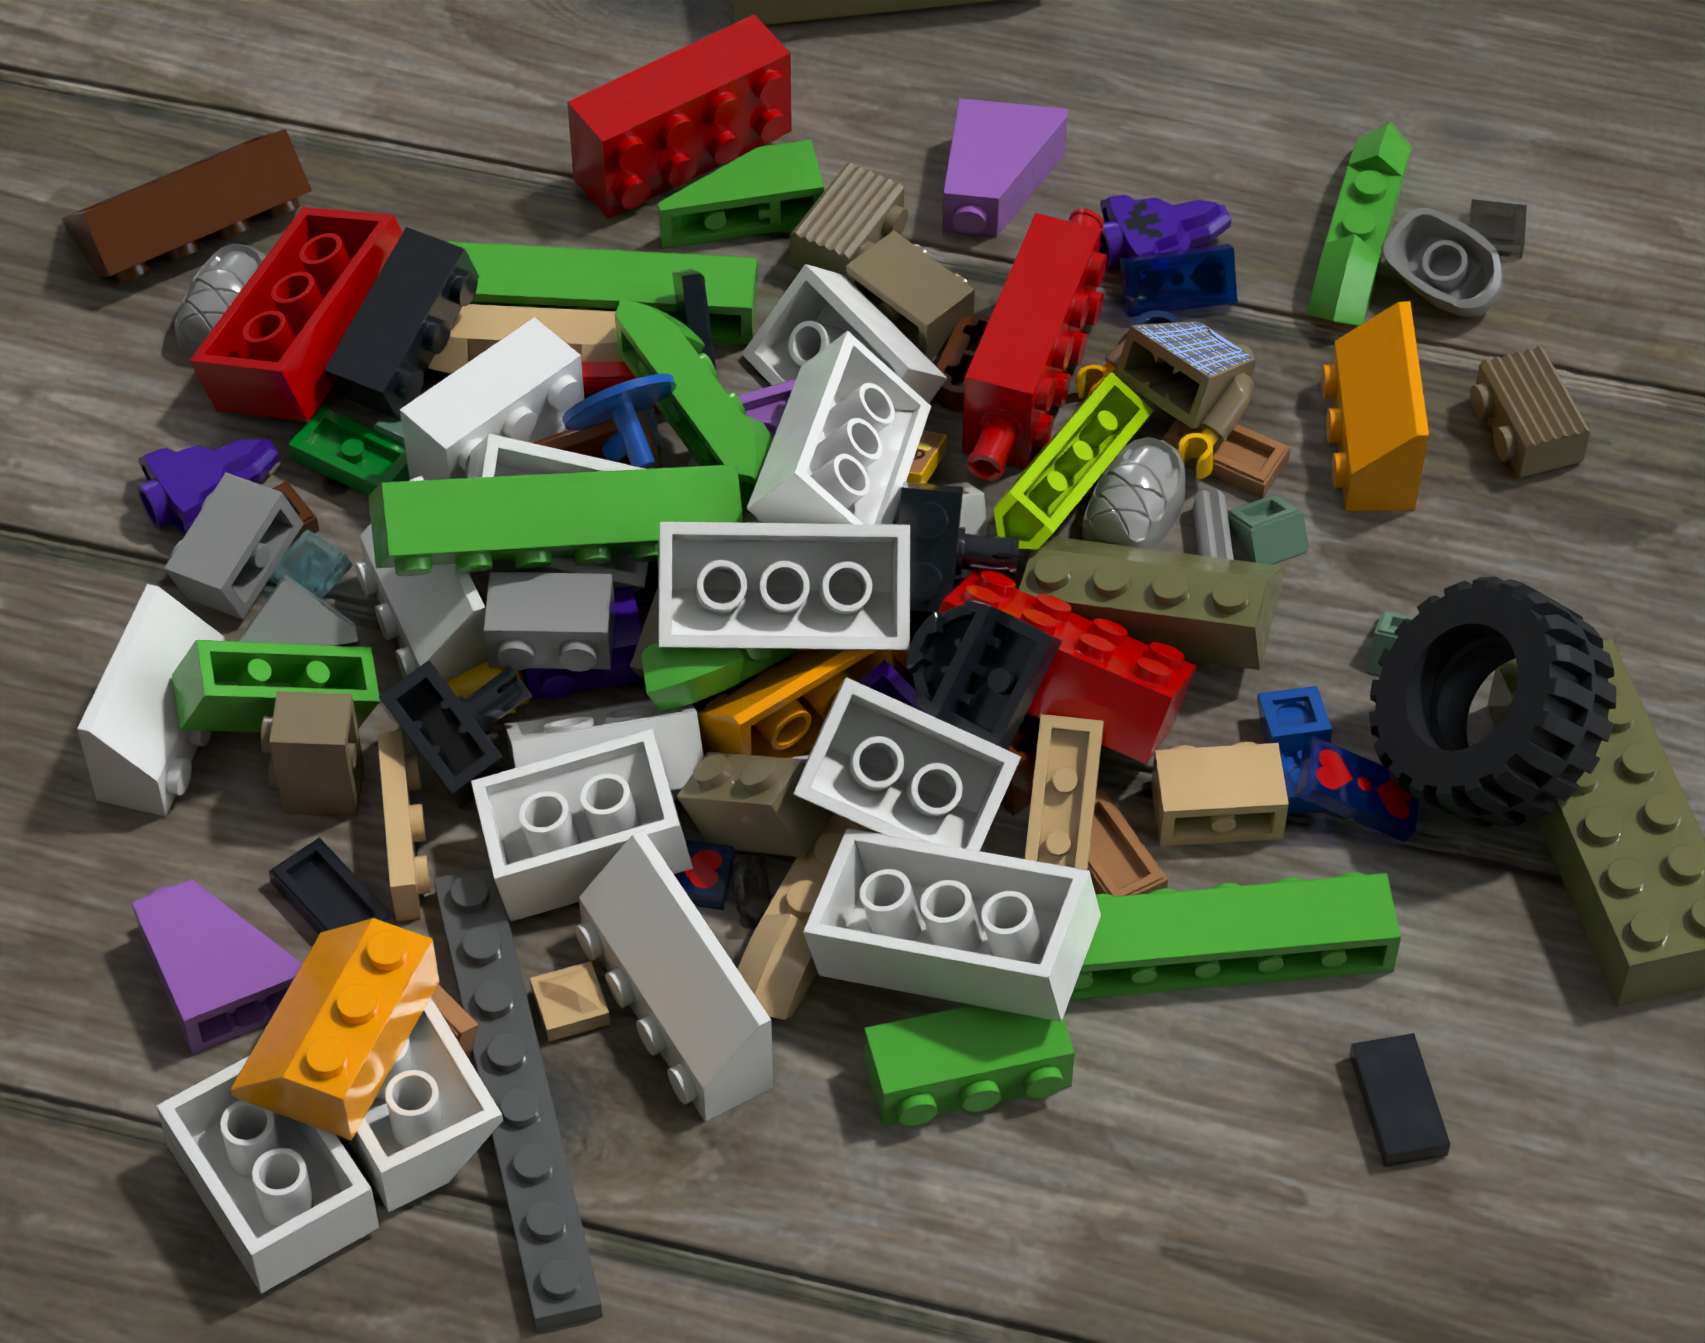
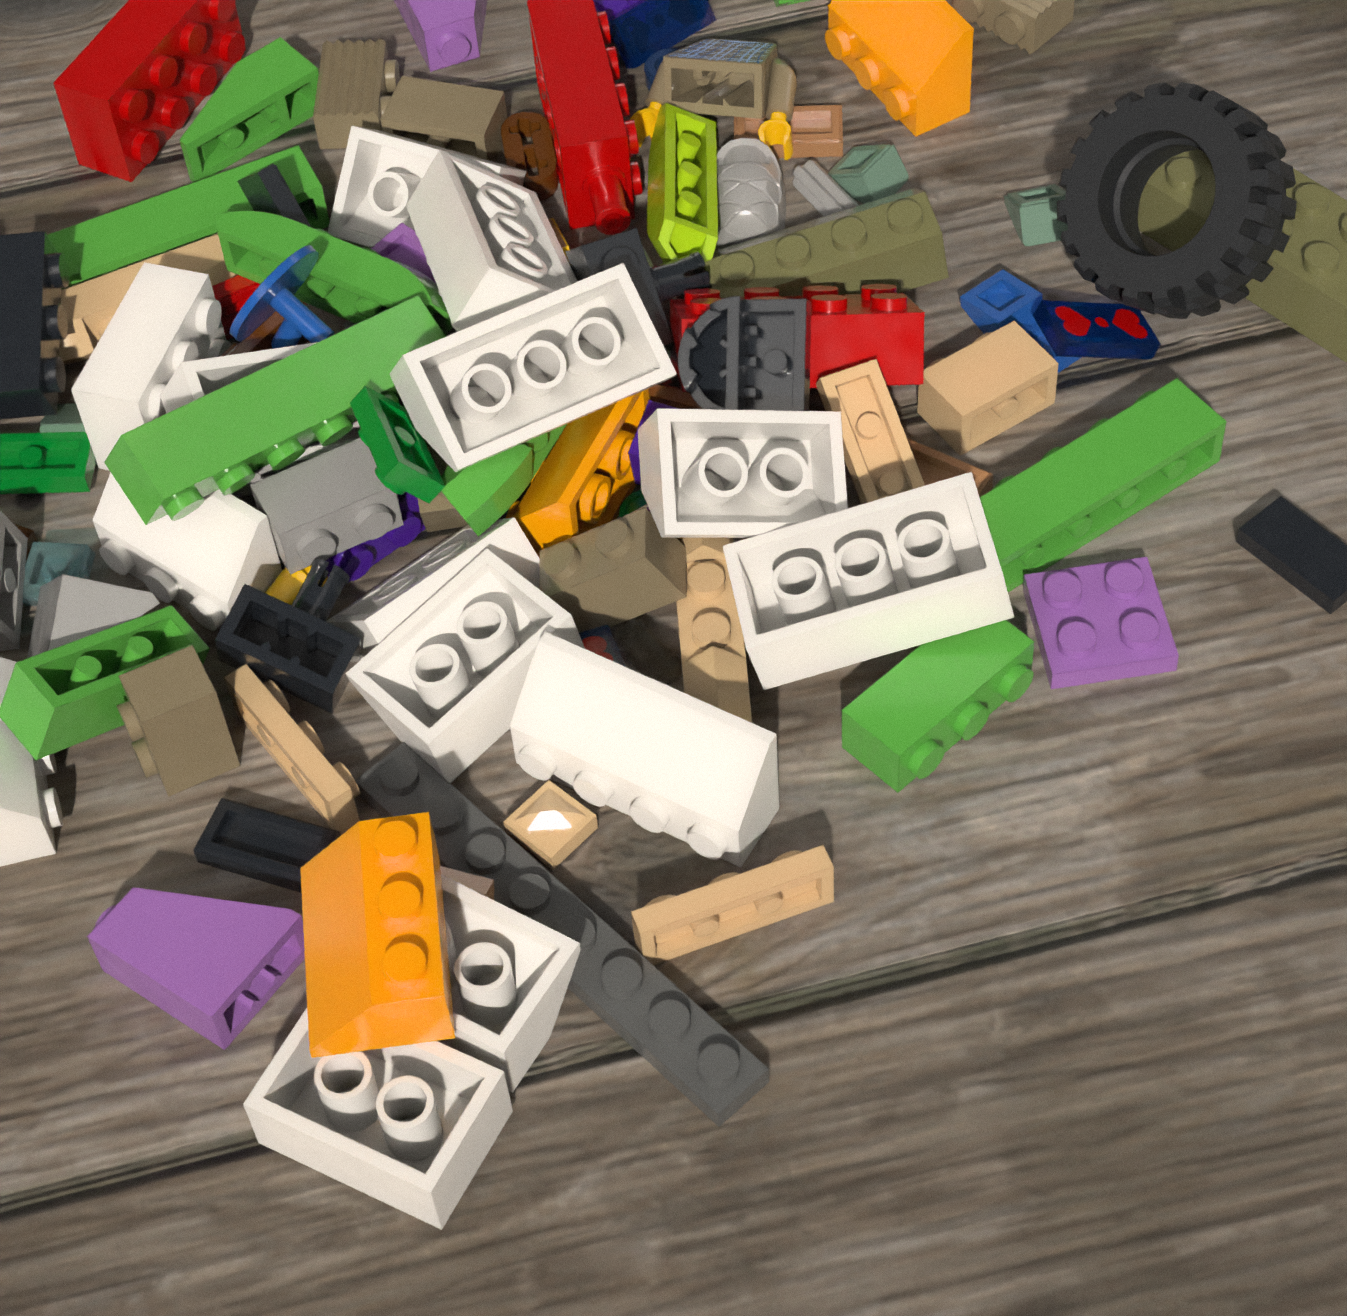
camera: 25 degrees left, 0 degrees up
none -> green plate [350,385,445,504]
none -> tan plate [631,845,834,965]
none -> medium lavender plate [1023,557,1179,689]

